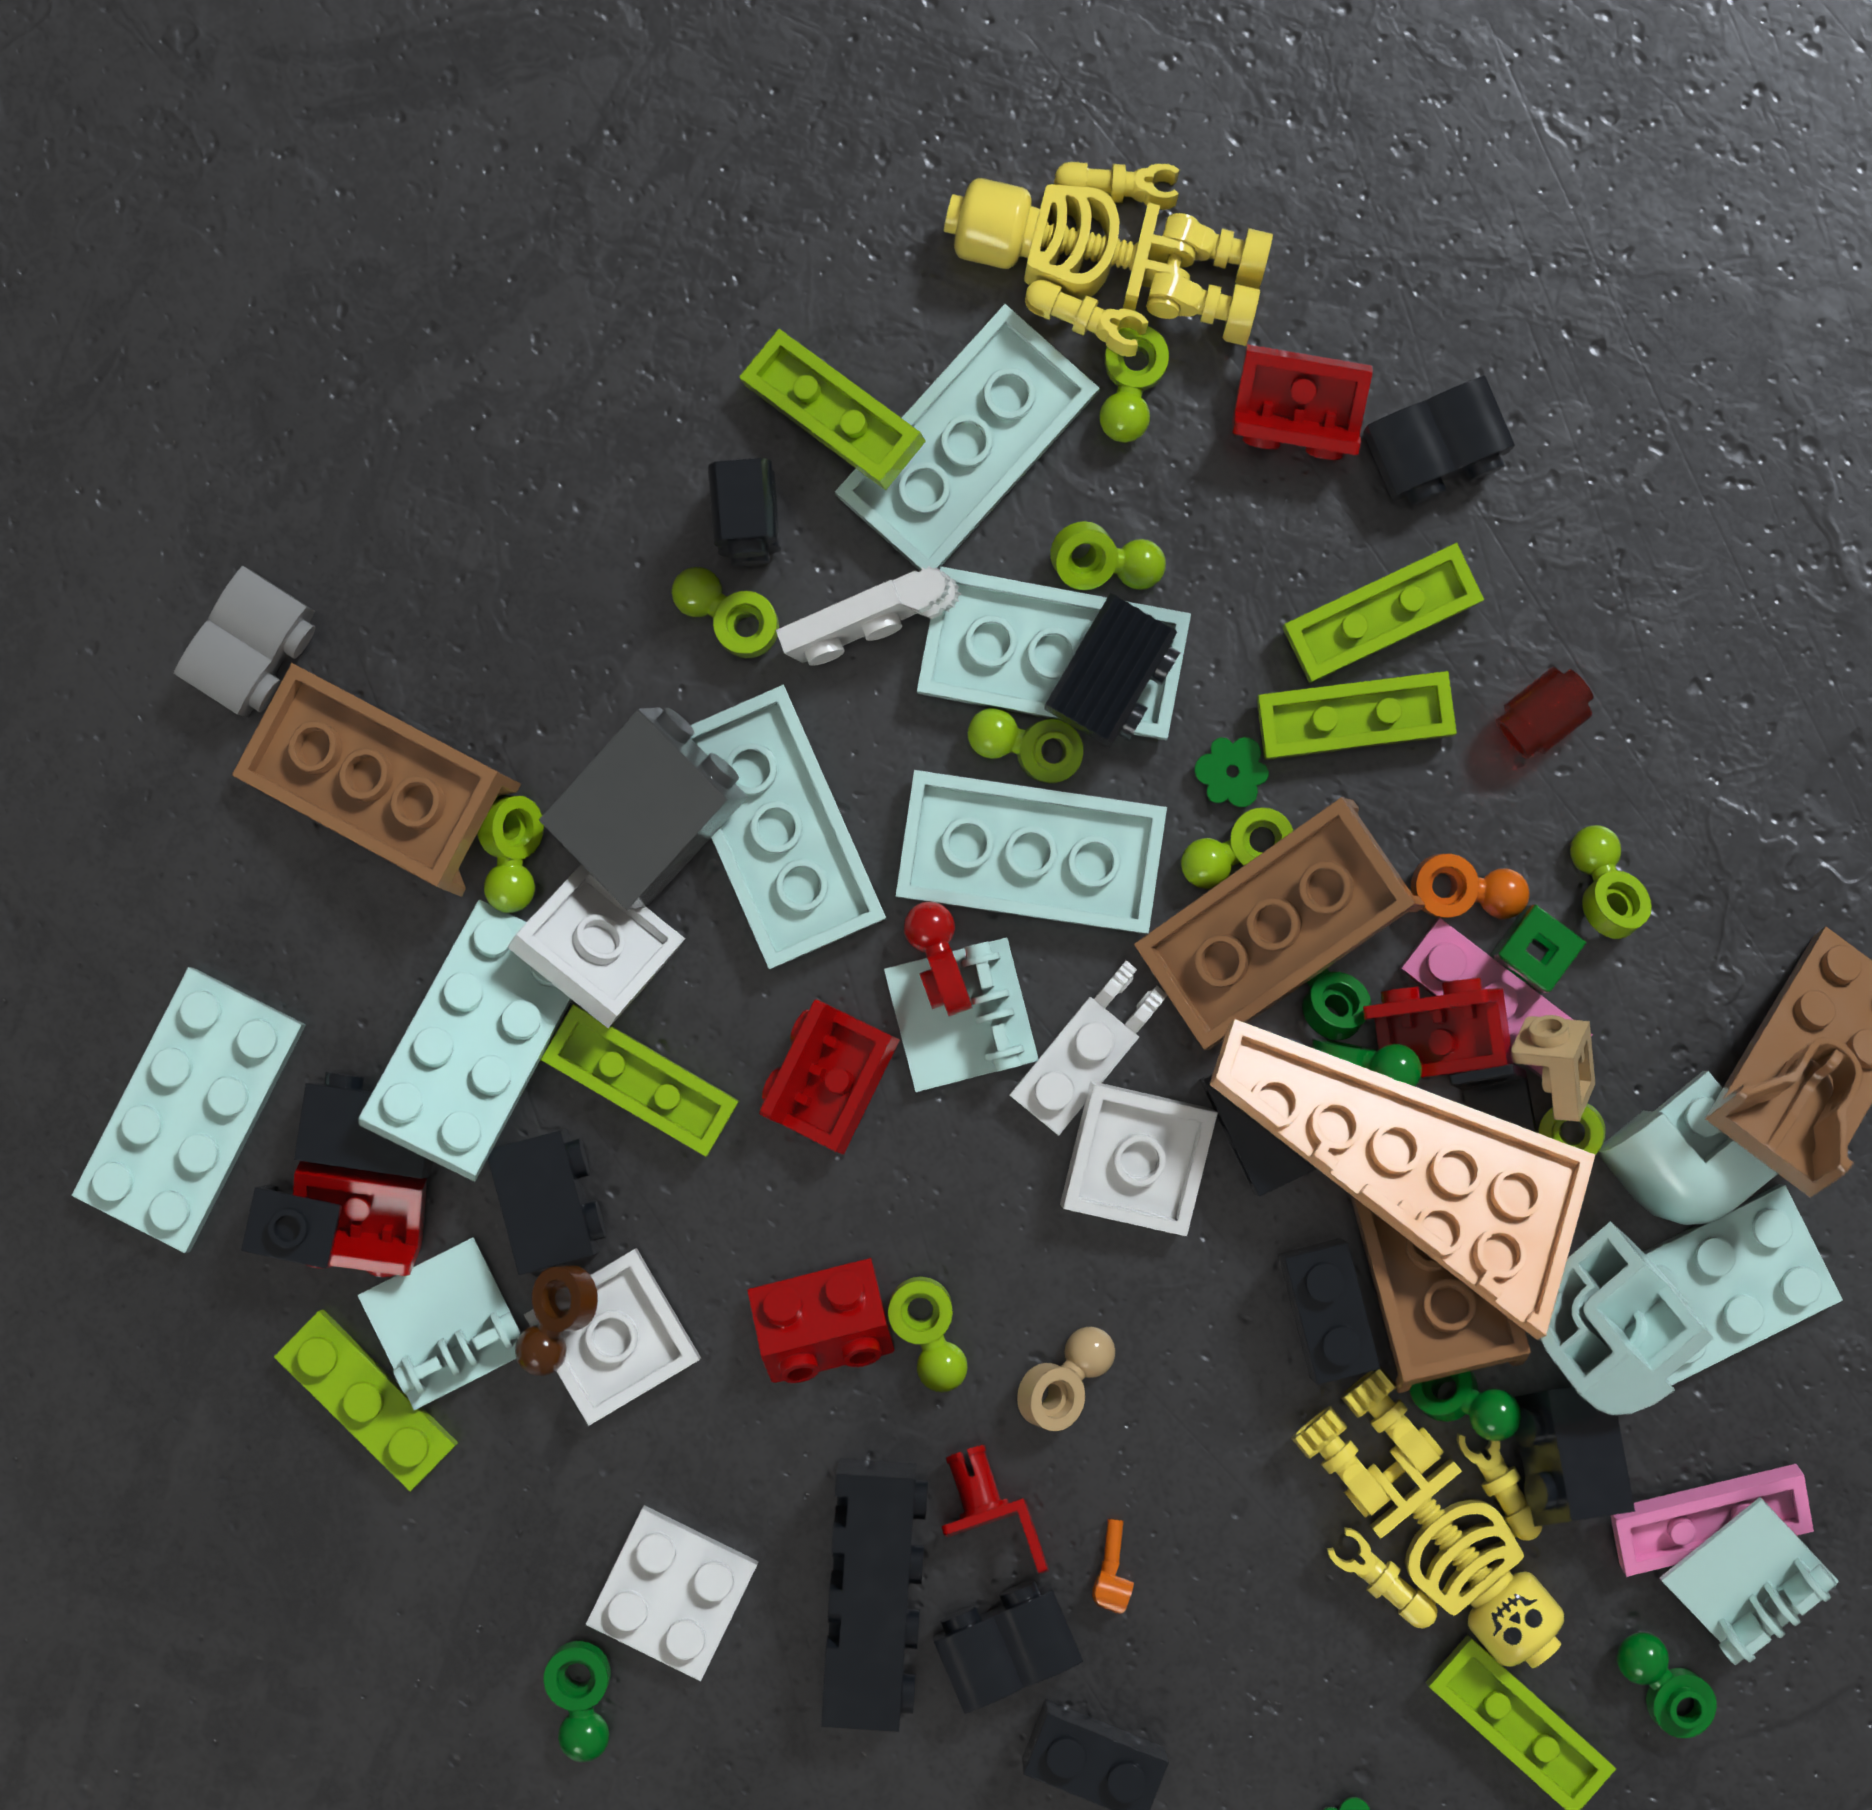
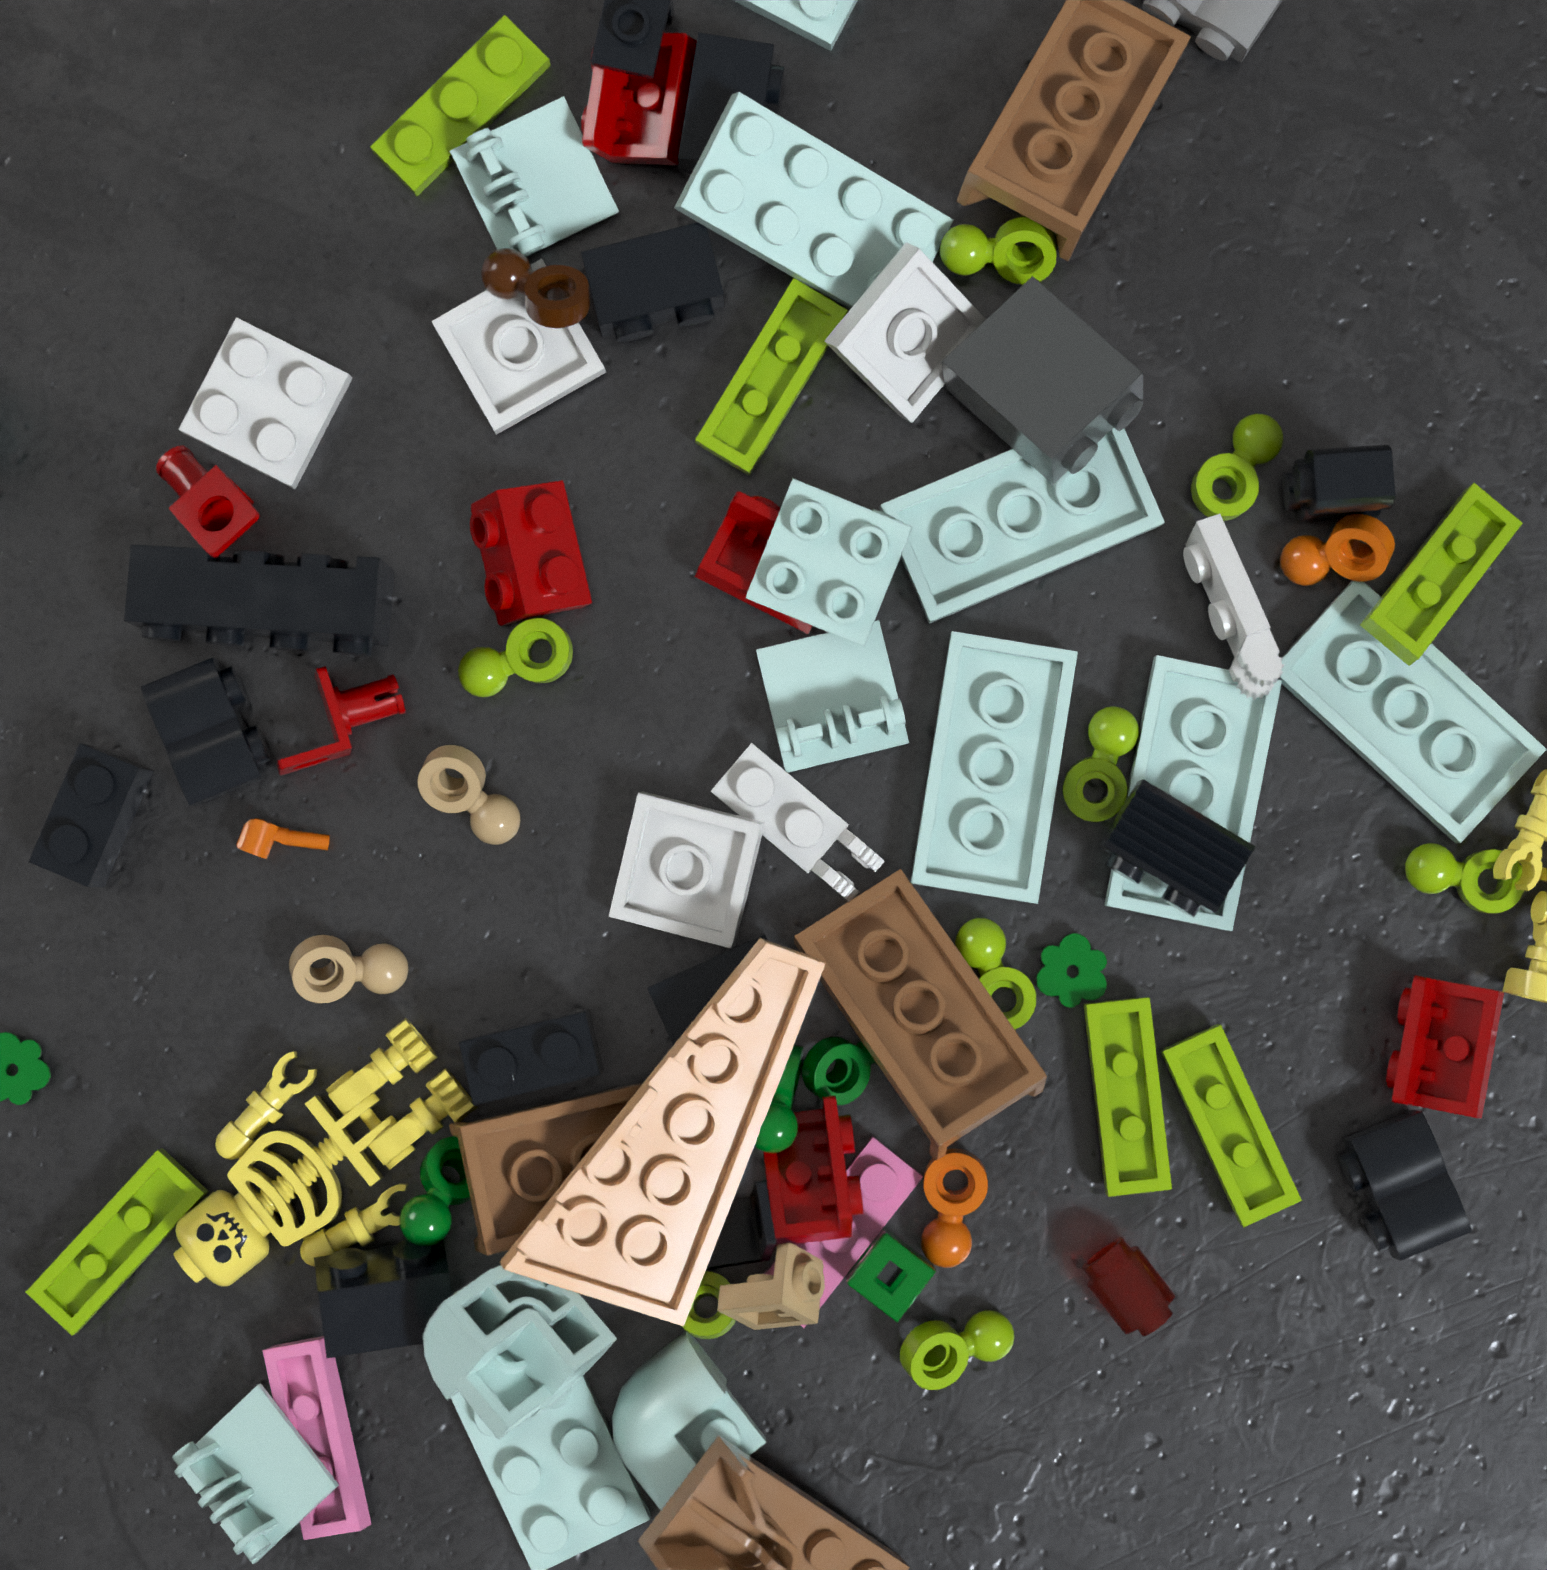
camera: 85 degrees right, 0 degrees up
green plate [544,1641,611,1762] -> none
red plate [904,901,973,1017] -> none
lime plate [1050,521,1166,590] -> none
green plate [1617,1632,1717,1738] -> none
none -> red bracket [156,445,260,558]
none -> tan plate [289,935,409,1003]
none -> light aqua hinge [745,478,912,646]
none -> orange plate [1280,514,1395,586]

